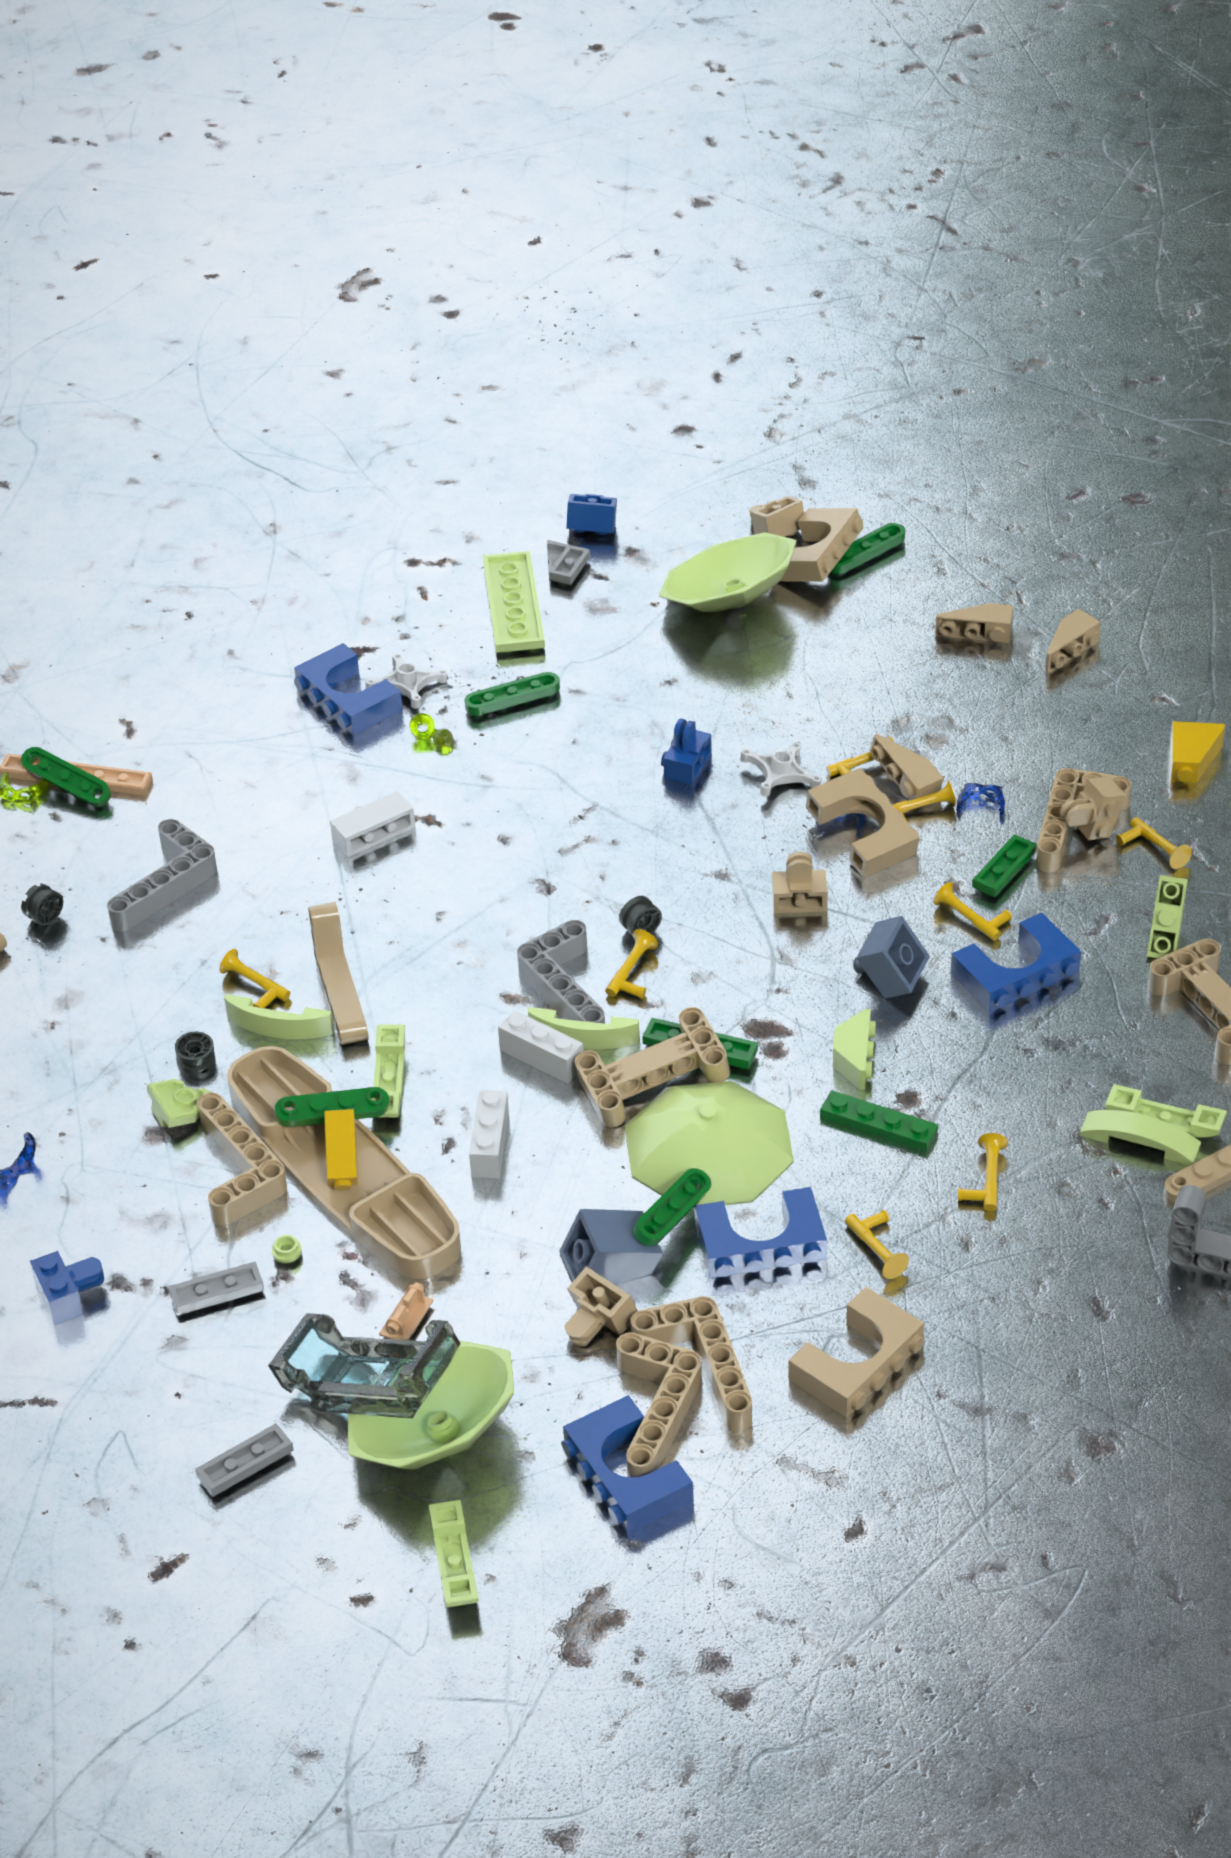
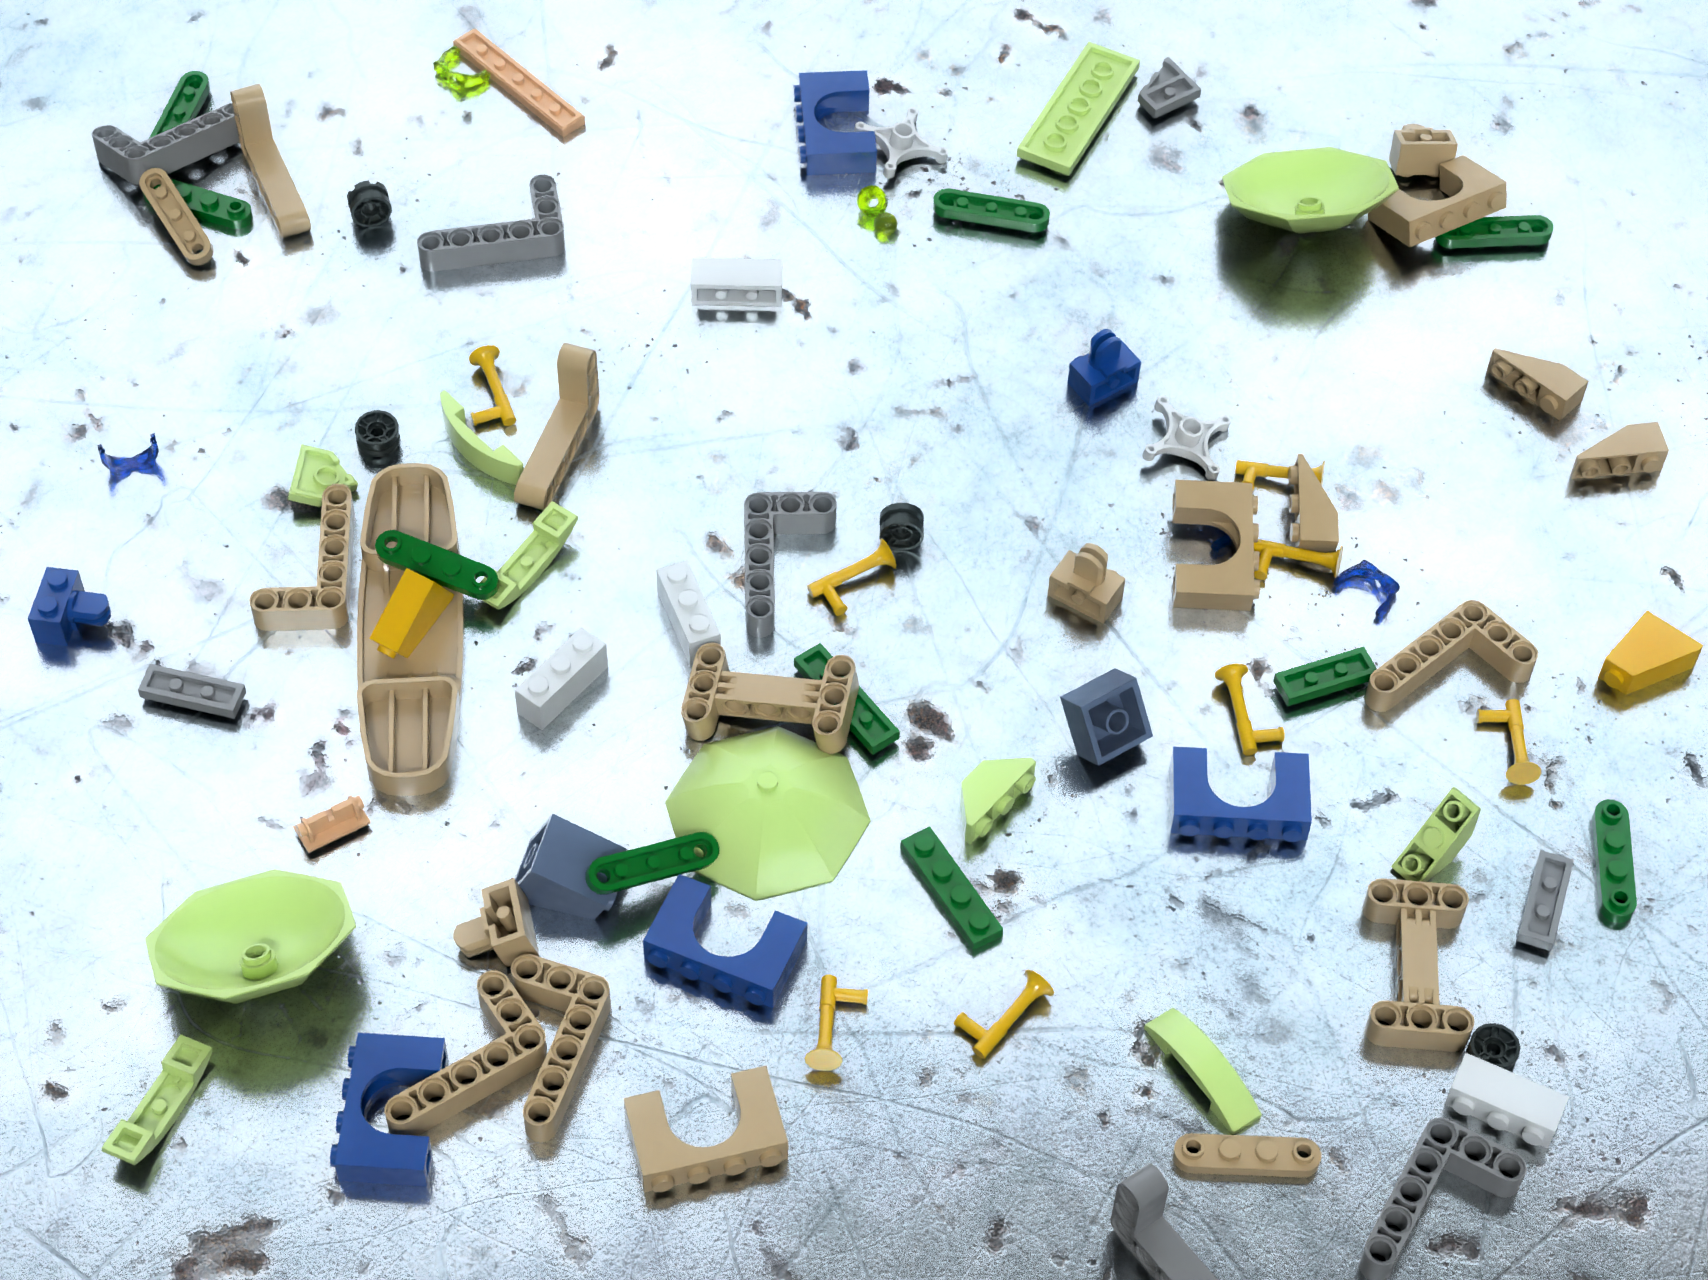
camera: 30 degrees right, 10 degrees up
green plate [21,747,111,807] -> none
light grey plate [195,1423,294,1497] -> none
clear smoke windscreen [268,1313,461,1419] -> none
yellowish green plate [272,1235,302,1263] -> none
yellowish green slope [528,1007,640,1050] -> none
blue brick [566,494,617,535] -> none
tan brick [1060,776,1126,840] -> none
yellowish green slope [1105,1084,1227,1138] -> none

